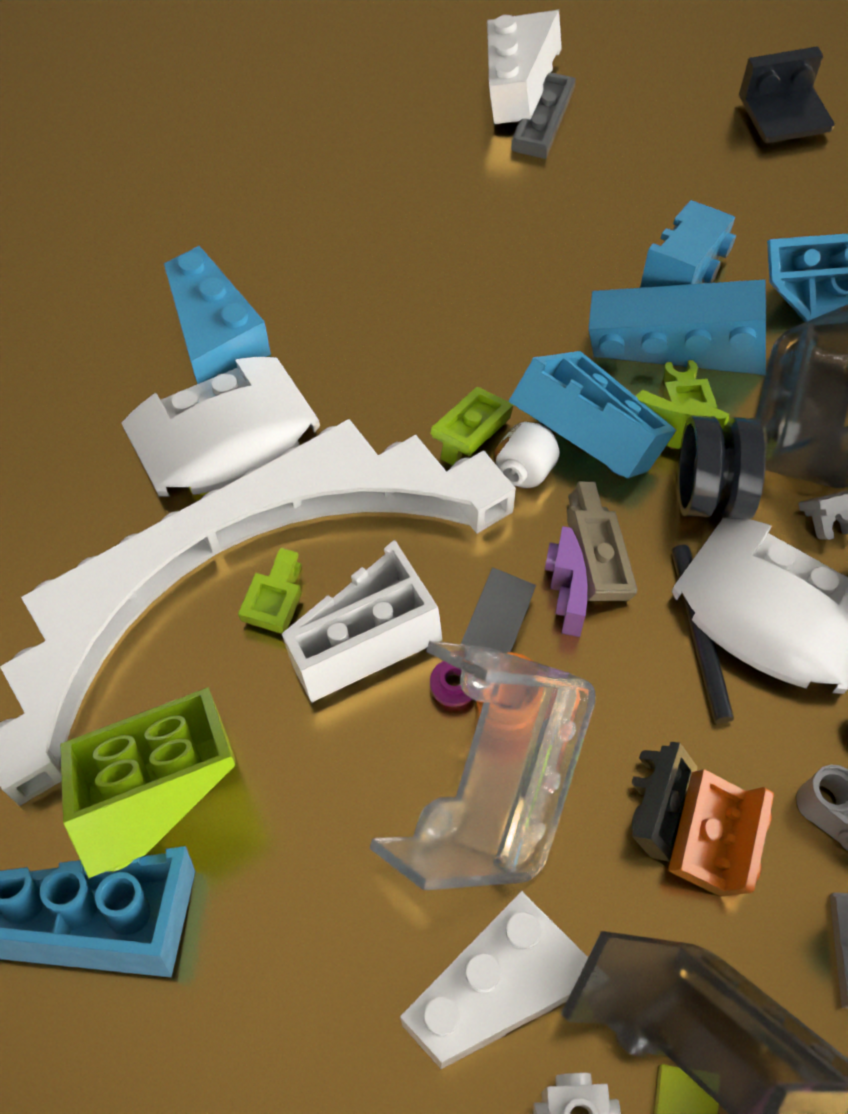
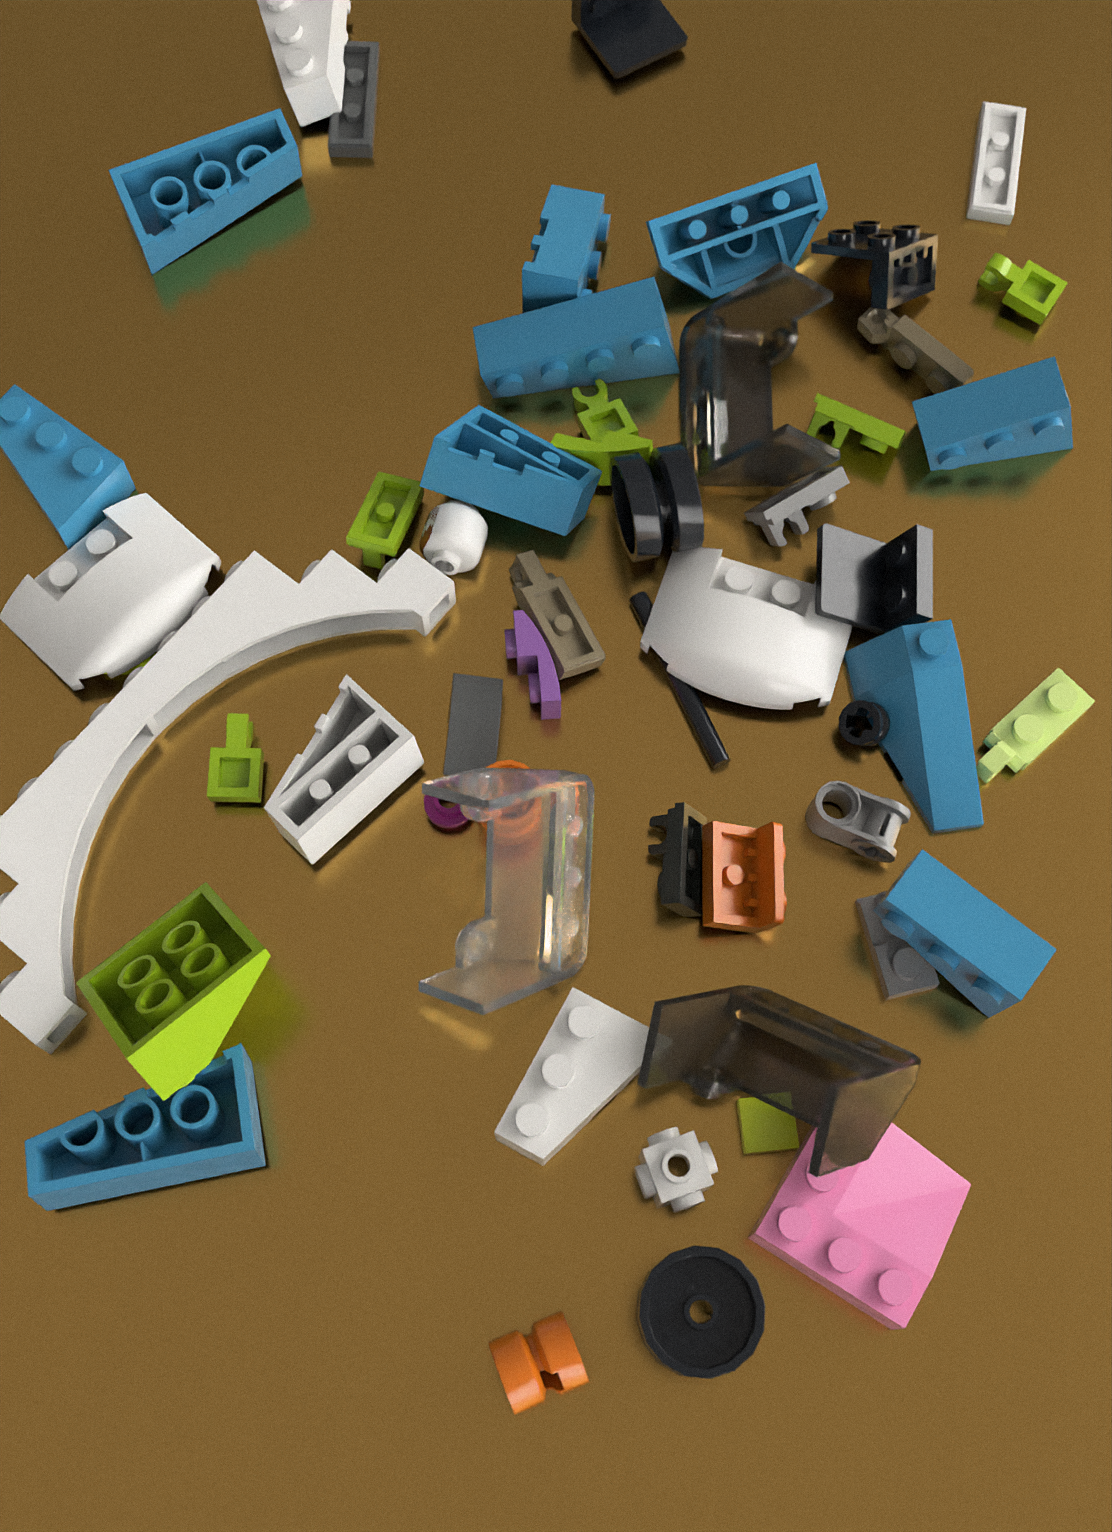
camera: 20 degrees left, 10 degrees up
none -> dark azure wedge [108,108,302,275]

